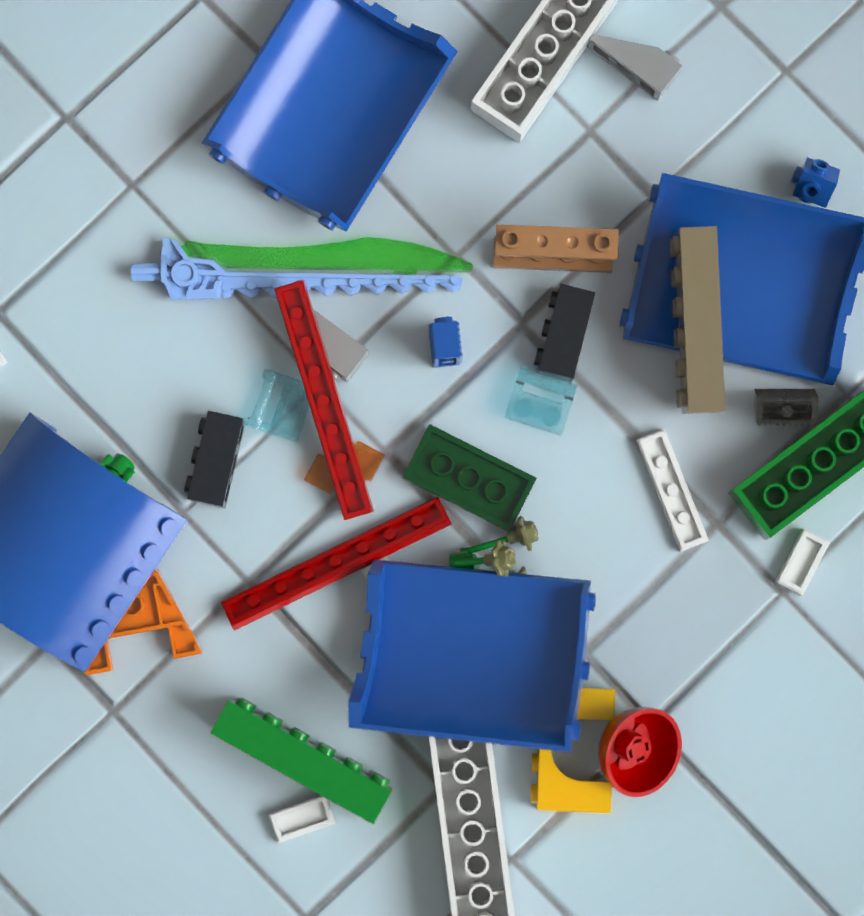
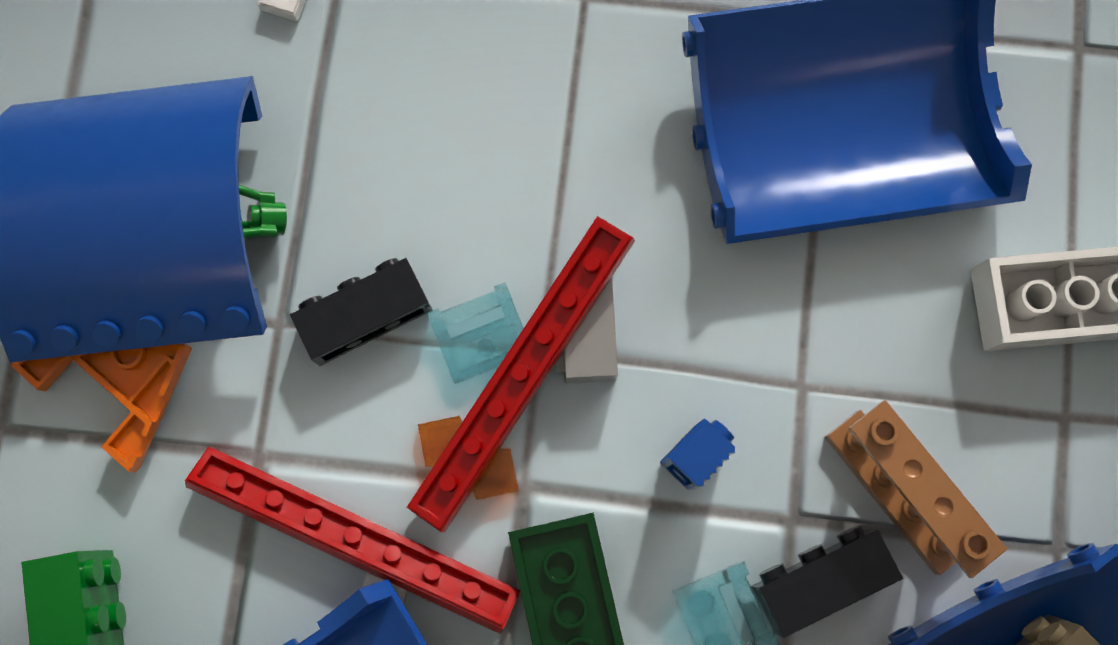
camera: 50 degrees right, 5 degrees down
piece [131,237,473,300] -> none

